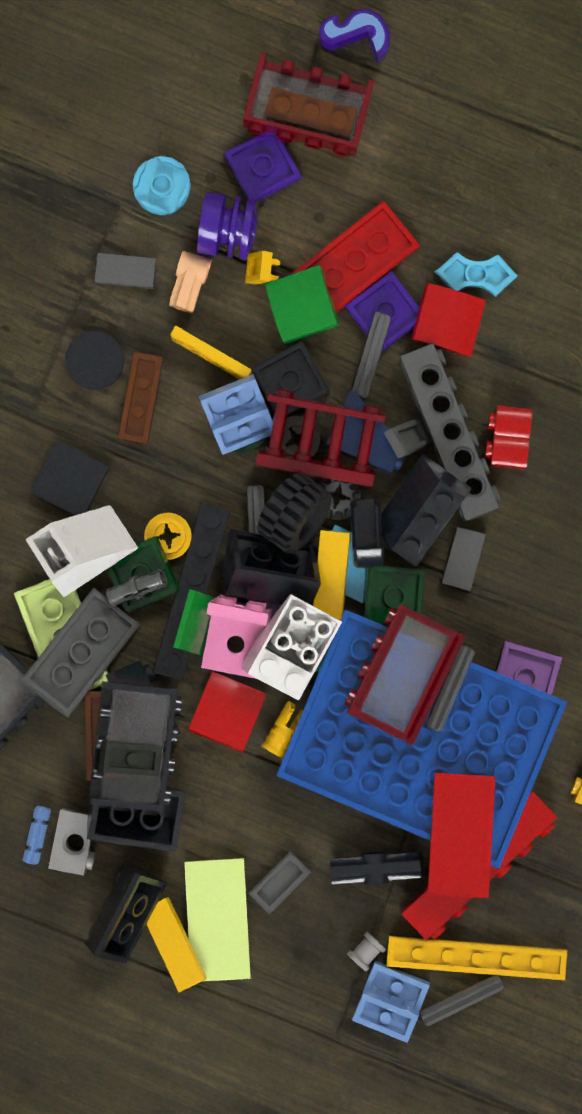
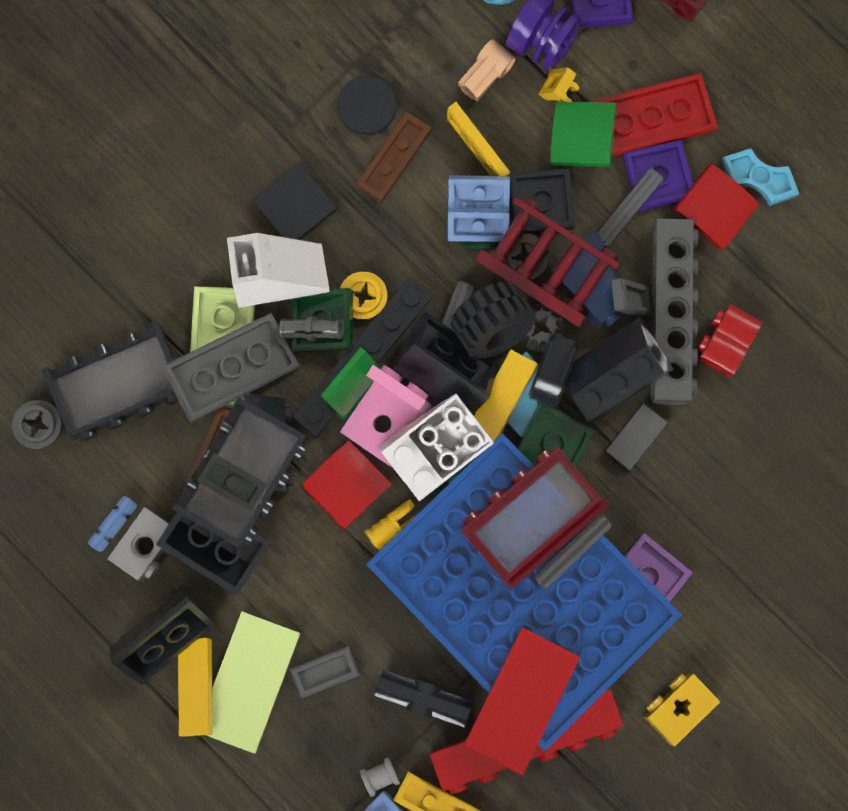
camera: 25 degrees right, 5 degrees down
dark grey tile [95,253,157,289] -> none

